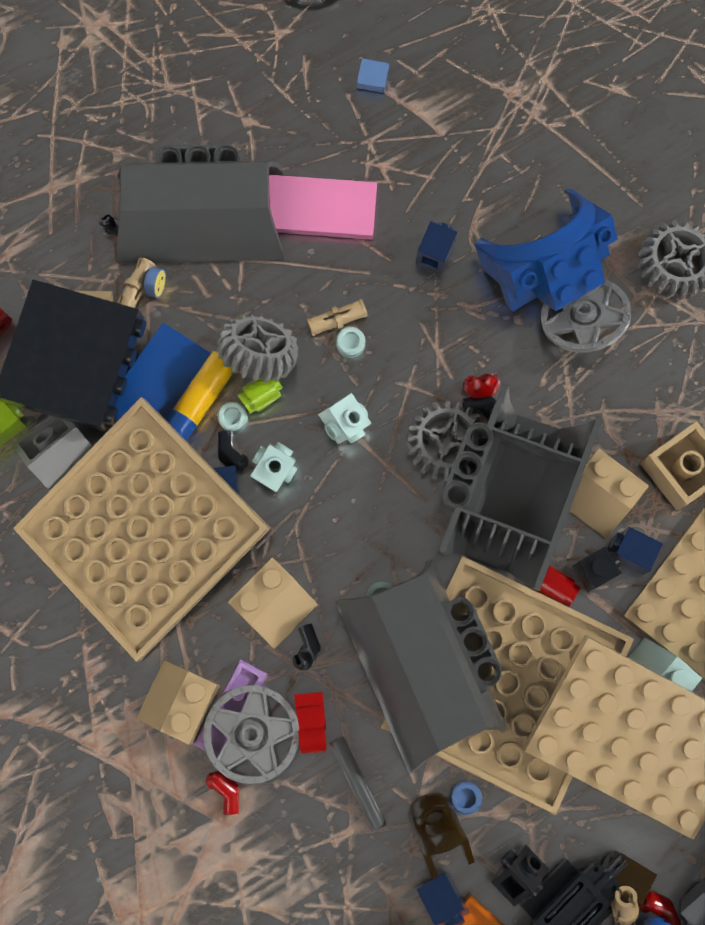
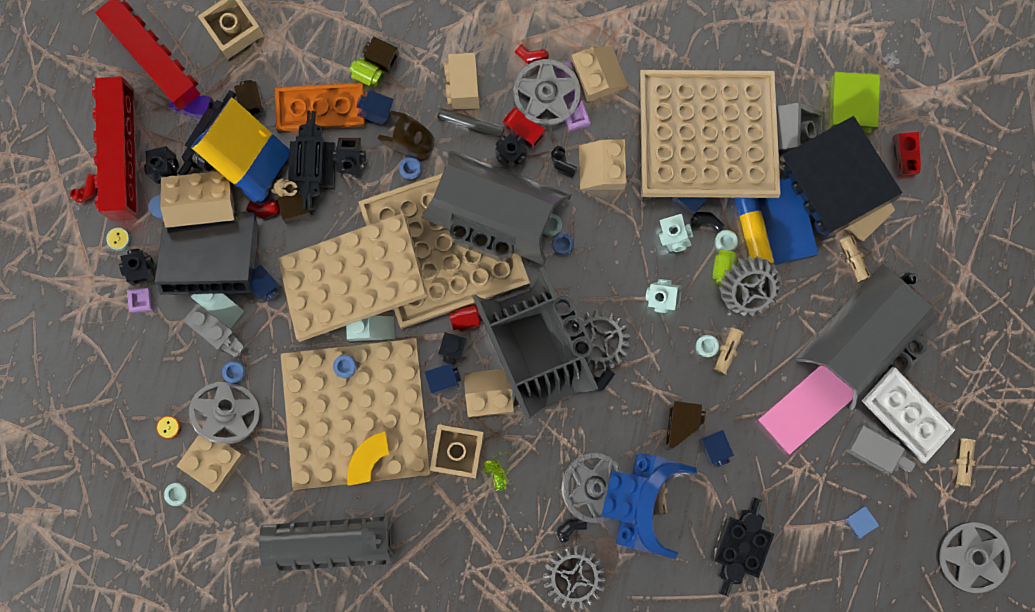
camera: 140 degrees right, 5 degrees up
medium blue tile [144,267,166,298] -> none
red plate [463,373,500,398] -> none
none -> tan brick [444,53,480,111]
none -> clear neon green arm [484,459,506,491]
none -> black brick [495,133,527,169]
none -> medium blue tile [552,233,574,256]
none -> black arm [556,518,587,543]
none -> dark brown slope [665,401,706,450]
none -> black piece [713,497,774,597]
none -> light grey hinge [846,425,916,474]
none -> white tile [862,367,955,464]
none -> tan pin [956,438,976,486]

